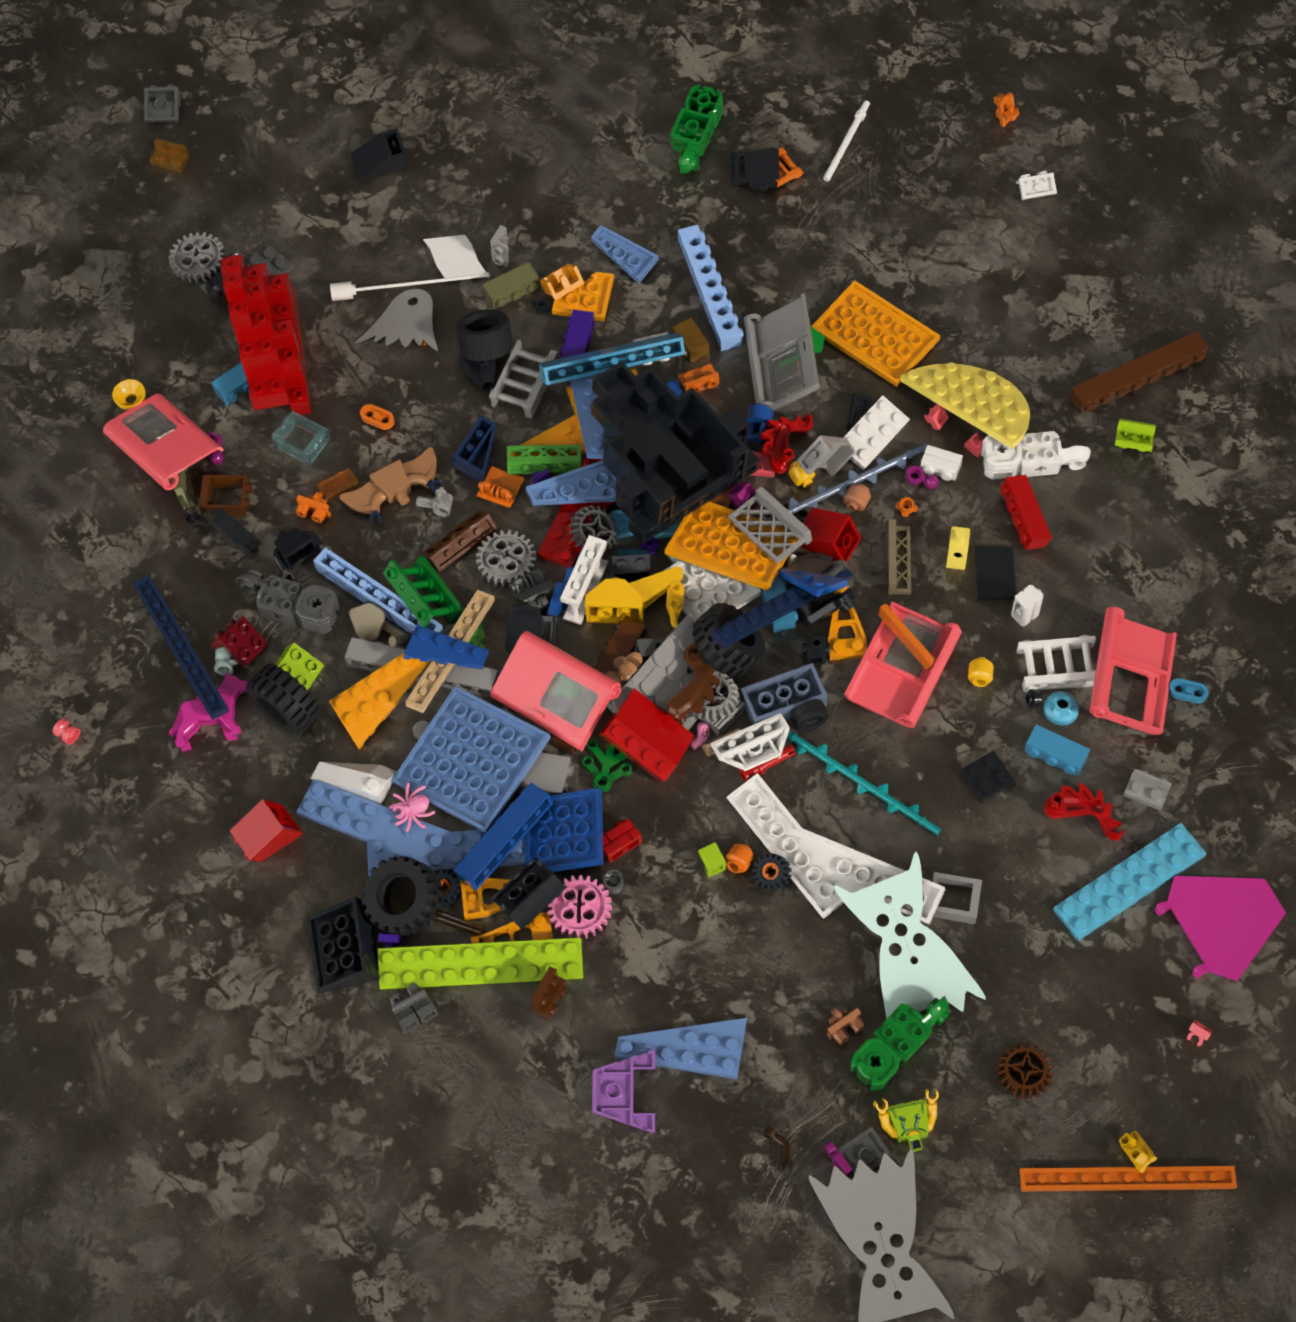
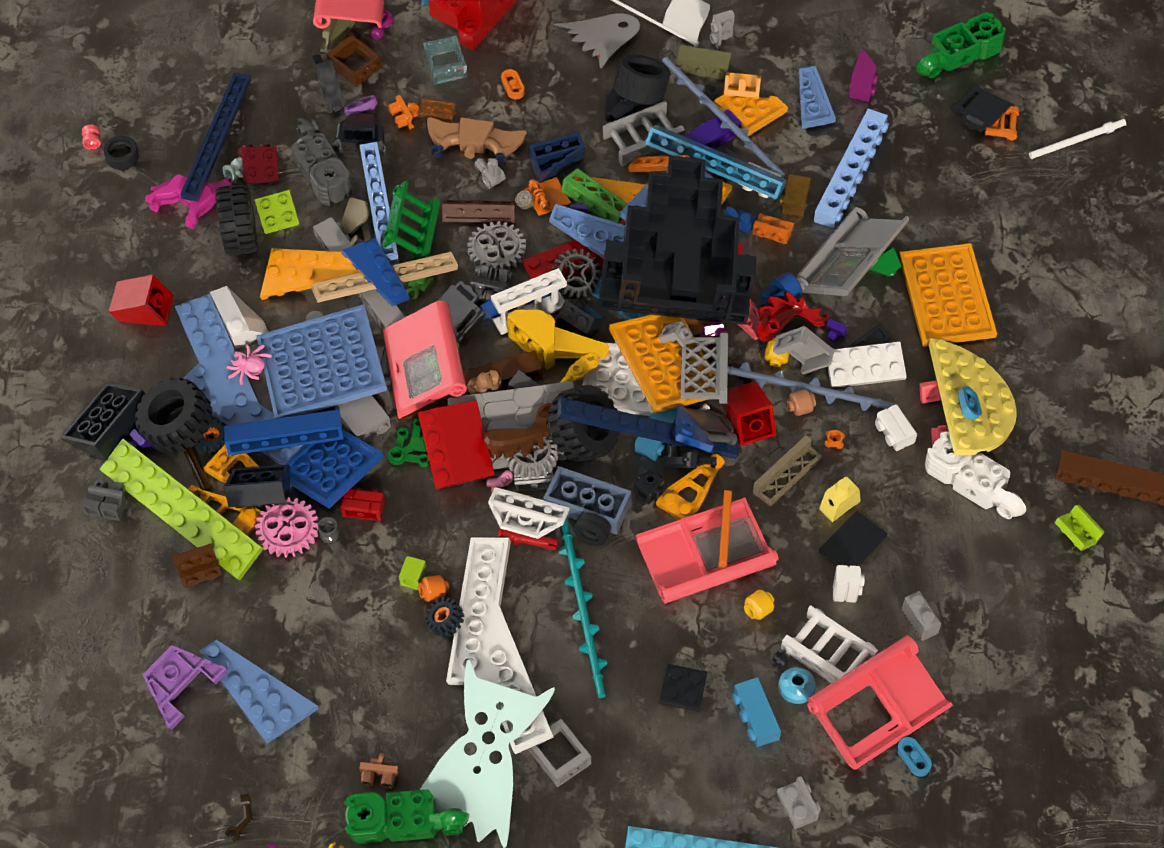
camera: 40 degrees right, 5 degrees down
dark purple plate [640,538,659,555] -> none
magenta plate [905,466,939,489] -> none
red brick [1000,475,1052,550] -> none
red animal [1044,783,1125,841] -> none
none -> black tyre [103,136,139,170]
none -> medium lavender plate [344,95,378,116]
none -> dark tan tile [515,190,534,209]
none -> orange tile [628,155,690,172]
none -> light grey bracket [658,321,692,347]
none -> sand blue plant [662,56,786,178]
none -> dark purple tile [827,319,848,342]
none -> magenta slope [849,49,879,103]
none -> light grey brick [902,591,942,641]
none -> dark azure plate [958,386,982,420]

